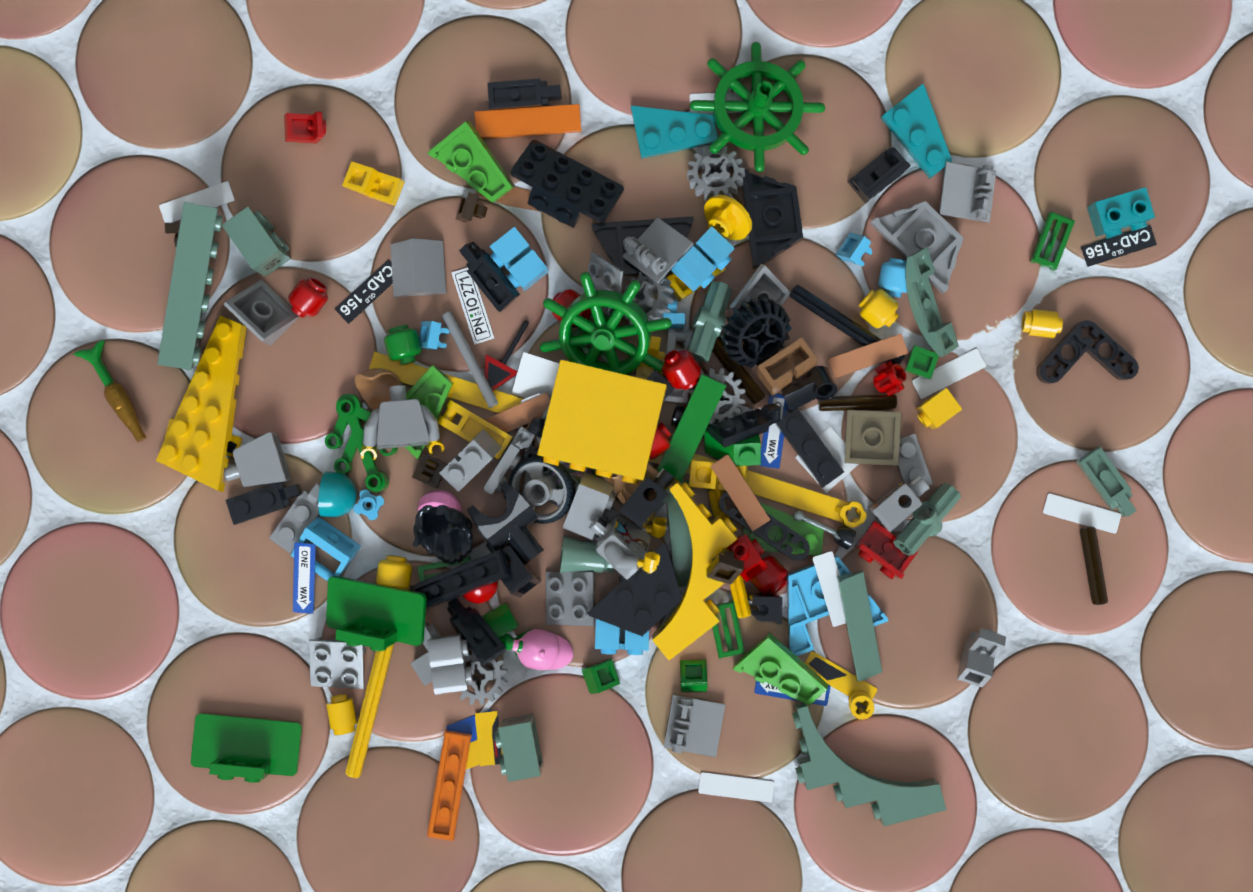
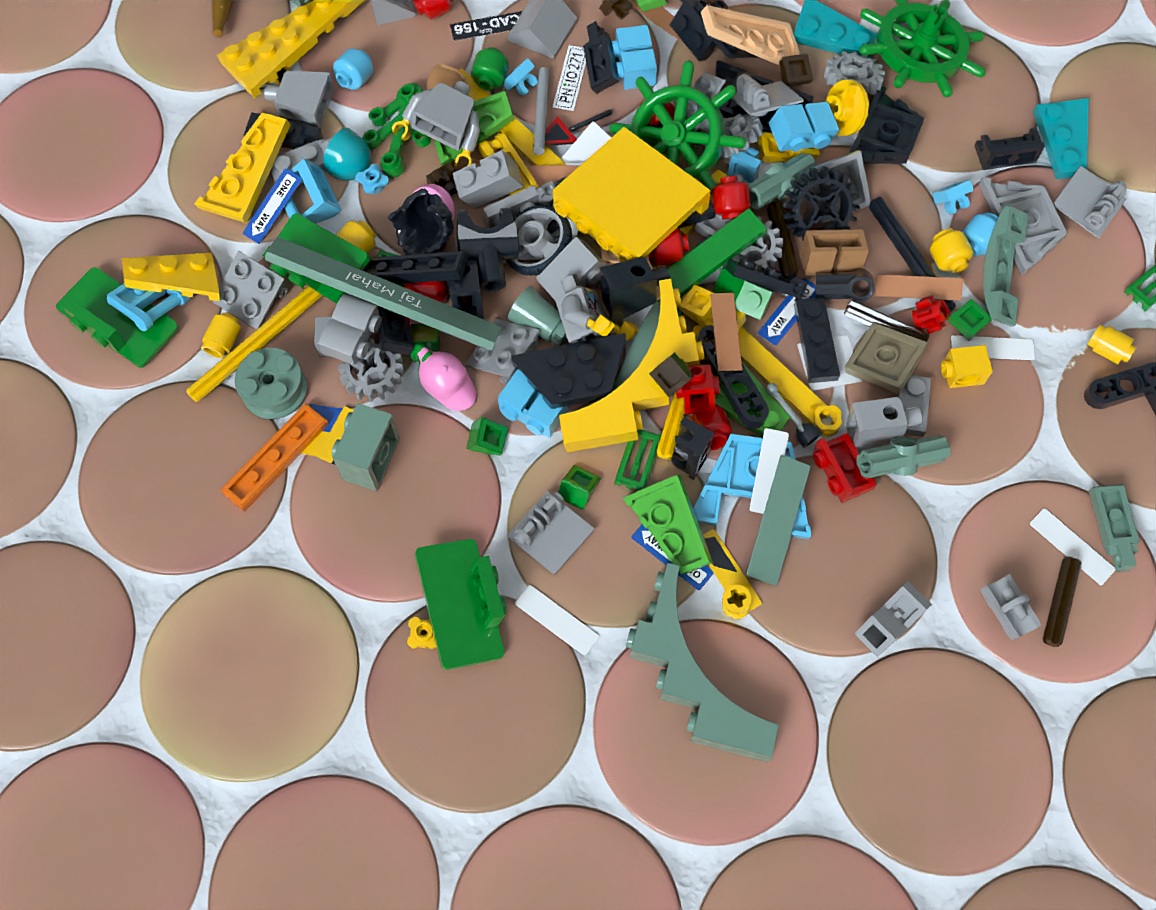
camera: 30 degrees right, 20 degrees down
none -> medium azure plate [107,283,190,331]
none -> yellow wing [121,253,220,301]
none -> yellow wing [194,112,291,224]
none -> sand green wheel [235,348,307,419]
none -> sand green tile [265,237,502,351]
none -> medium azure head [333,48,373,90]
none -> yellow plate [407,617,436,649]
none -> green bracket [415,539,507,670]
none -> light nougat wing [701,5,800,66]
none -> dark brown tile [779,54,813,87]
none -> light grey hips [980,574,1042,641]

